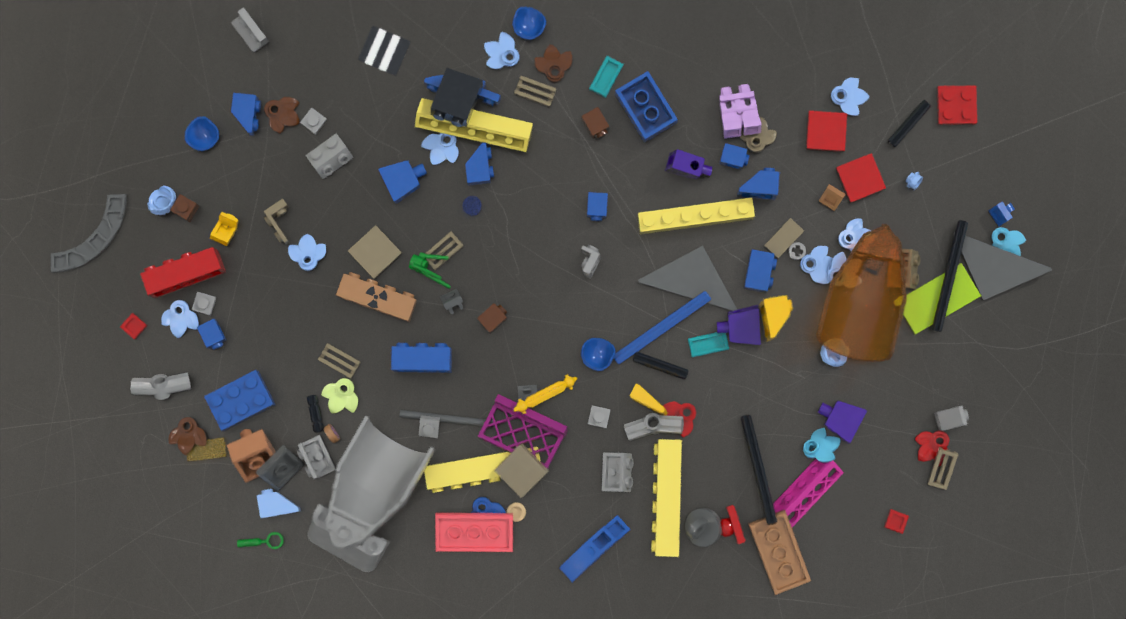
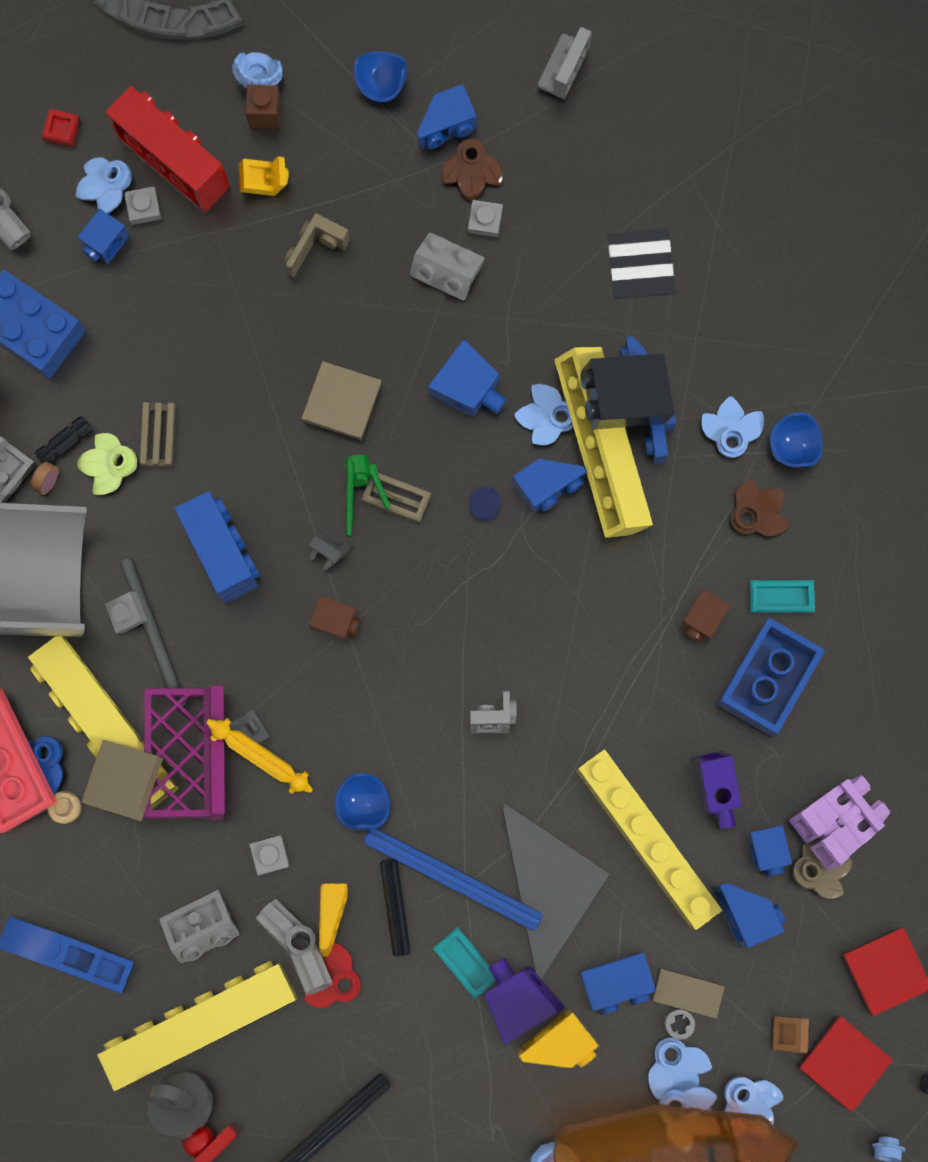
camera: 60 degrees right, 5 degrees down
light blue plate [288,234,326,271] -> none
medium nougat brick [336,272,417,322] -> none
dark tan tile [514,76,557,107] -> none
blue brick [587,192,608,221] -> none

